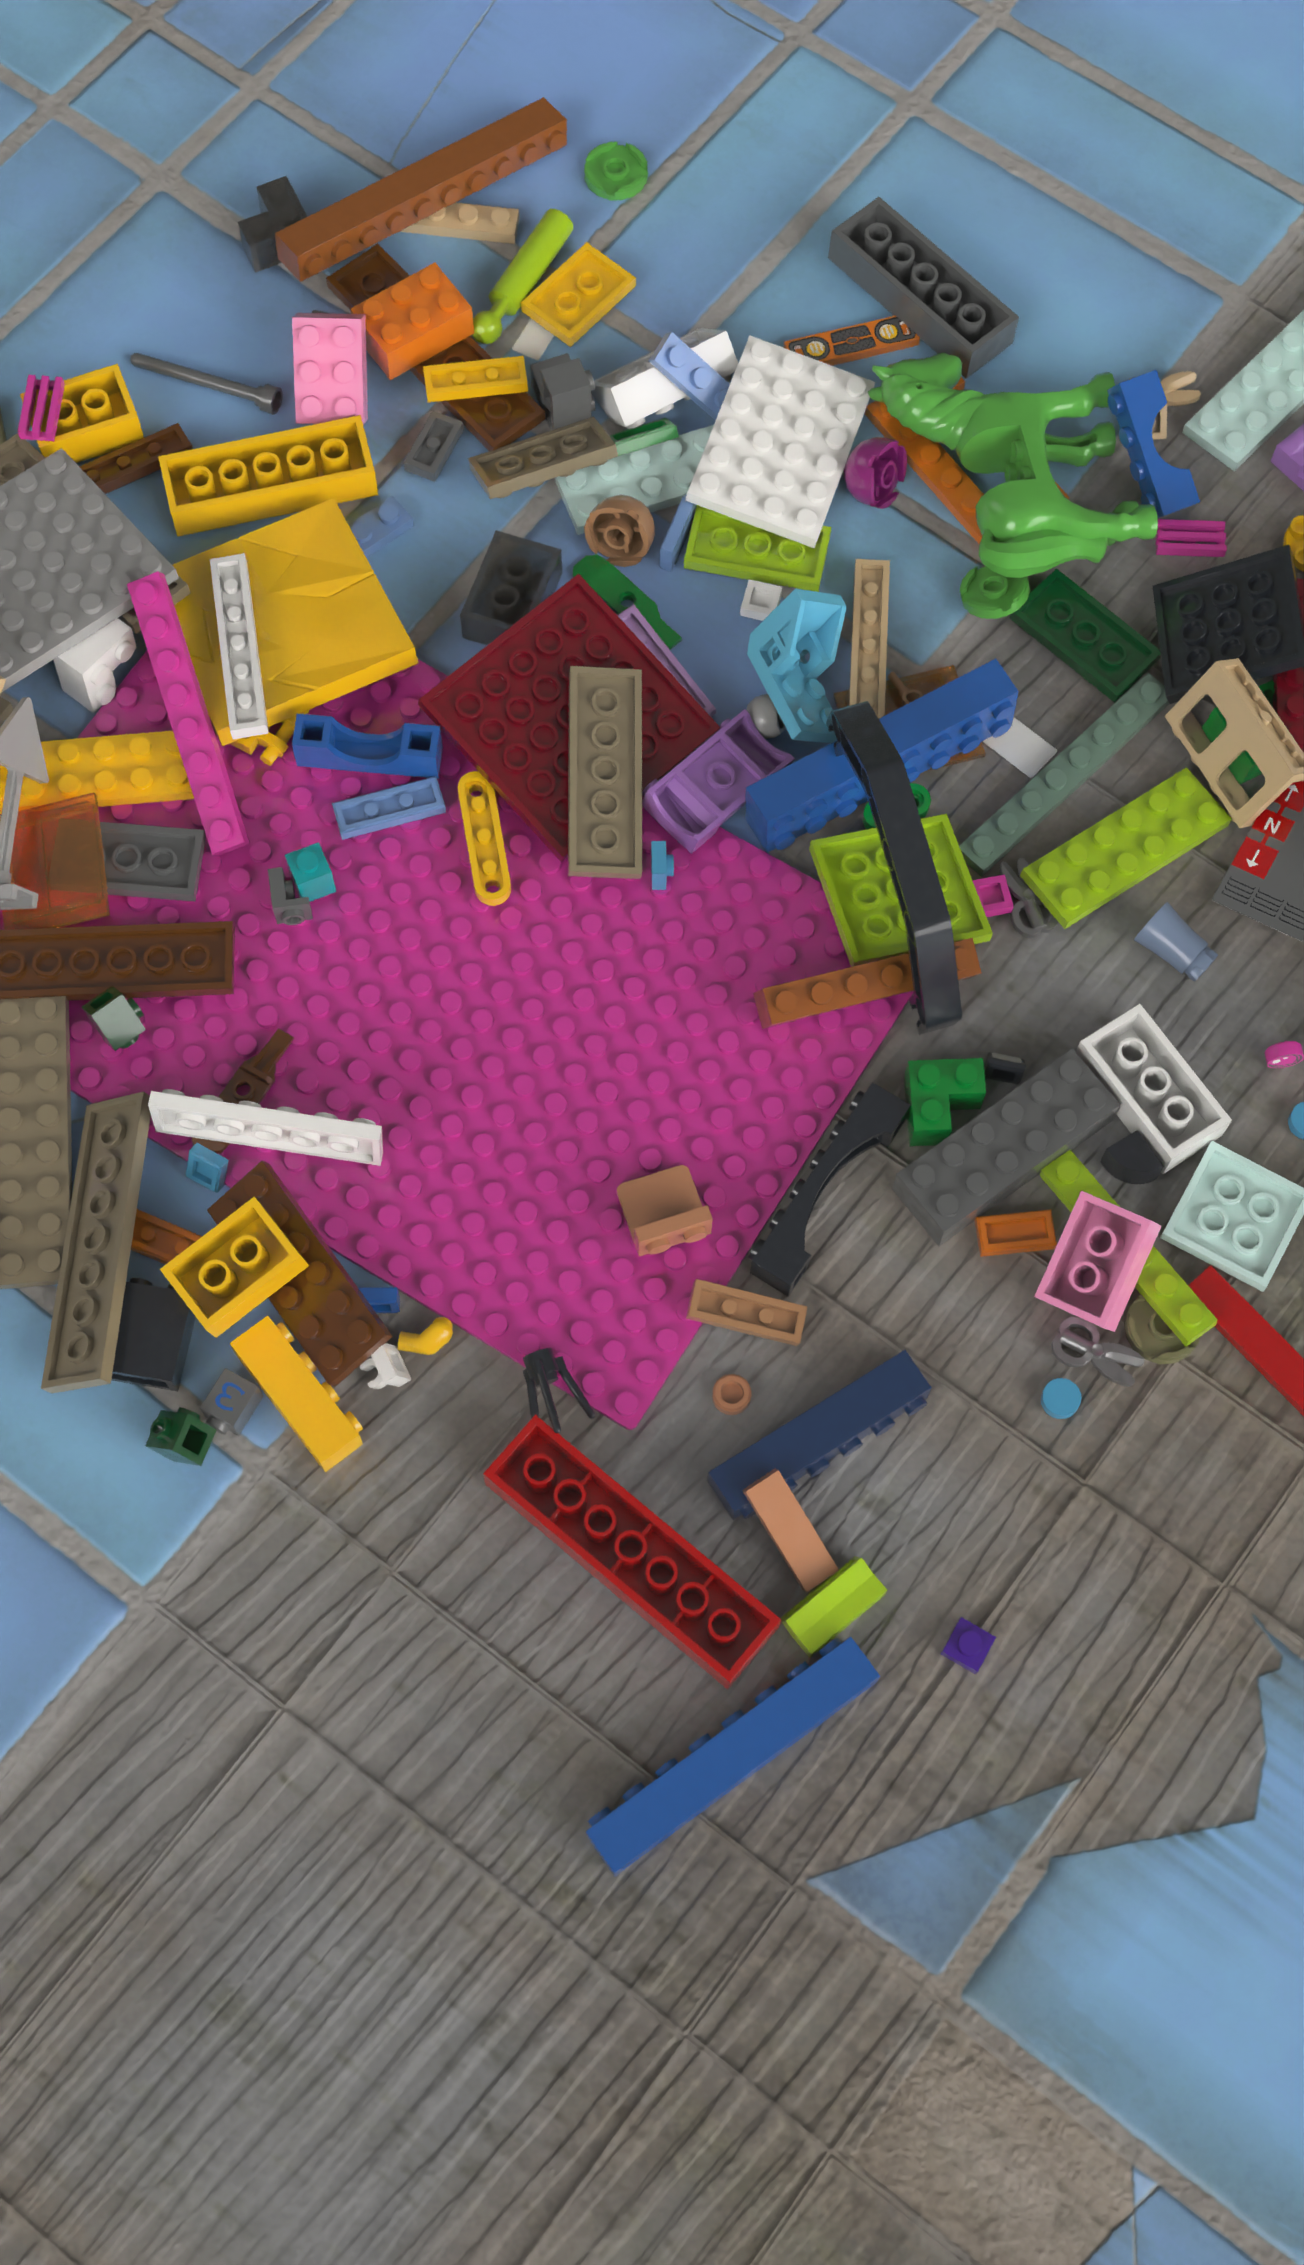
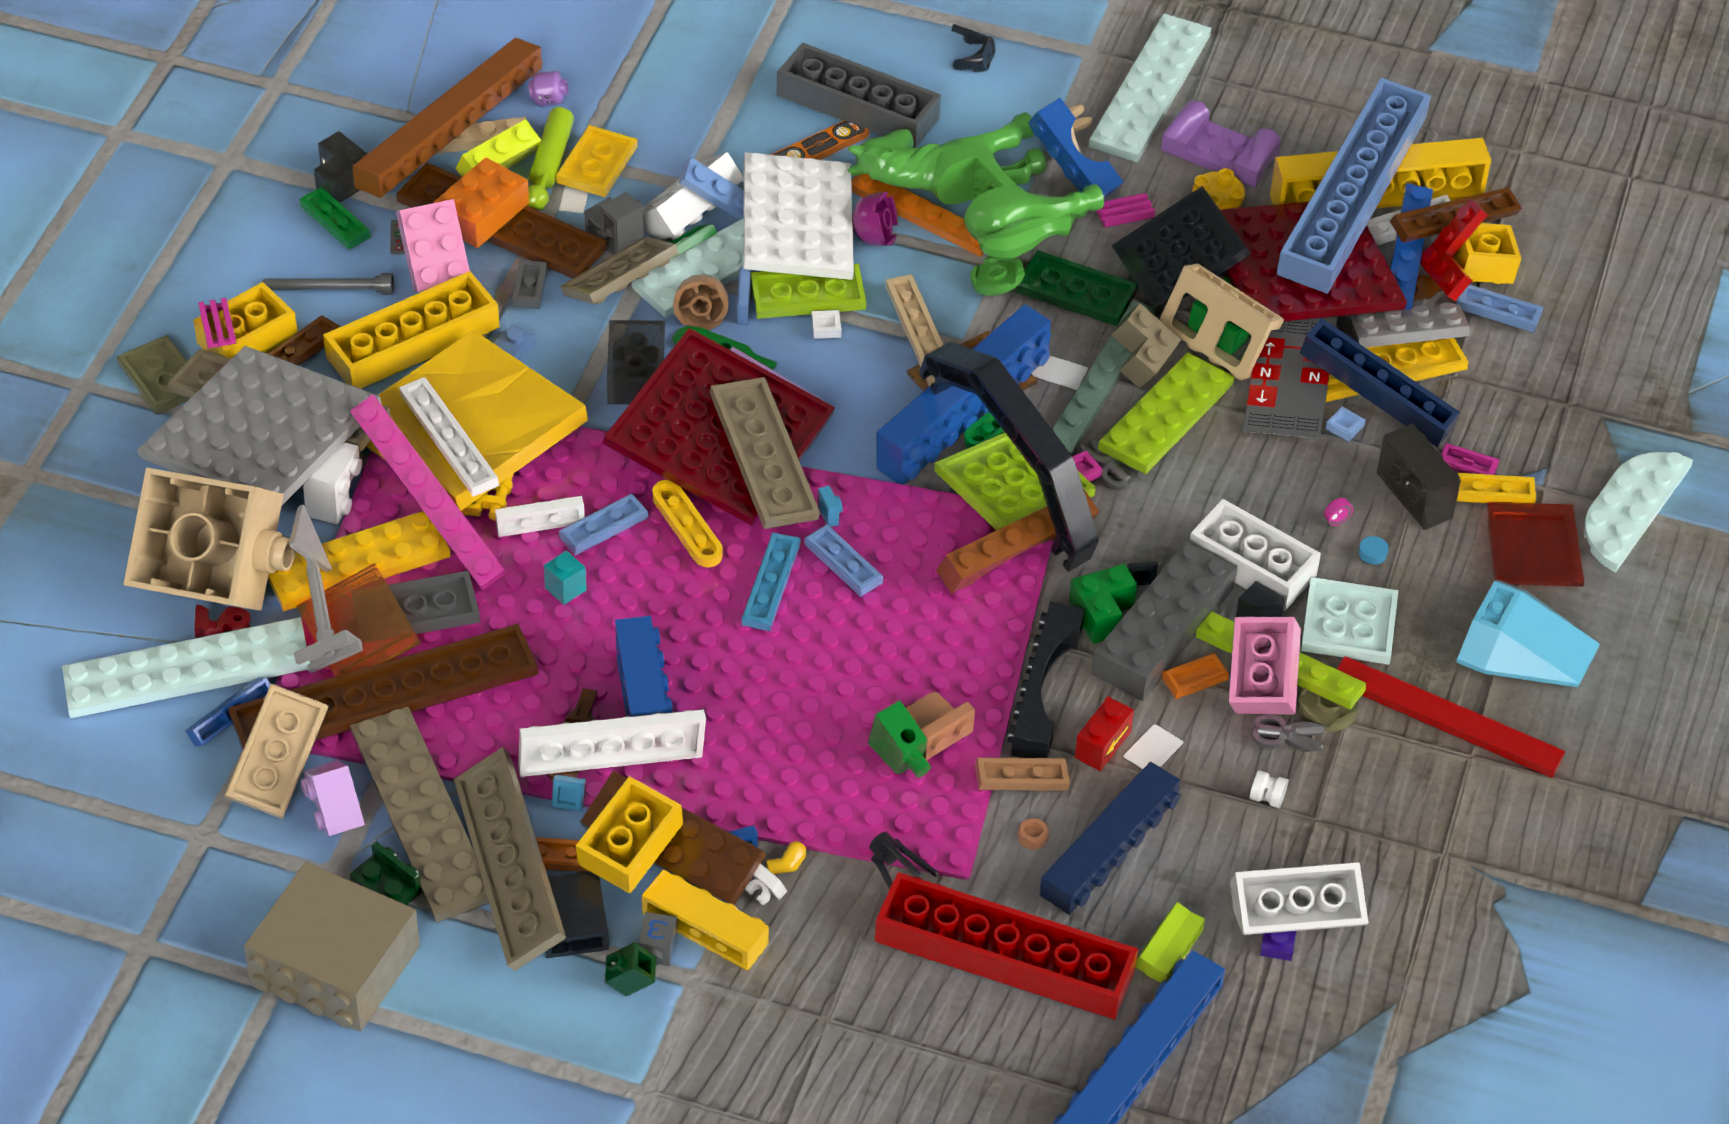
camera: 20 degrees left, 20 degrees down
brick [82,986,146,1051] -> none
dark grey bracket [268,867,313,925] -> none
blue arch [292,713,443,779] -> none
yellow plate [423,355,528,403] -> none
bright green tile [584,142,648,200] -> none
medium lavender piece [642,709,795,854] -> none
nougat tile [742,1469,839,1592] -> none
light grey piece [746,694,786,739] -> none
medium azure bracket [747,588,847,743] -> none
dark azure tile [1041,1378,1081,1419] -> none
sand blue plant [1134,902,1218,982] -> none
none -> green plate [299,187,370,250]
none -> neon yellow brick [455,119,541,177]
none -> white plate [495,496,584,537]
none -> medium lavender head [528,71,569,107]
none -> blue brick [615,616,673,717]
none -> dark azure tile [742,532,801,631]
none -> medium blue tile [805,525,883,597]
none -> green torso [868,700,931,778]
none -> black helmet [951,24,995,72]
none -> red brick [1074,696,1134,772]
none -> dark tan brick [1111,303,1181,388]
none -> white sticker [1123,724,1183,769]
none -> white slope [1230,862,1369,935]
none -> white wheel [1250,770,1289,808]

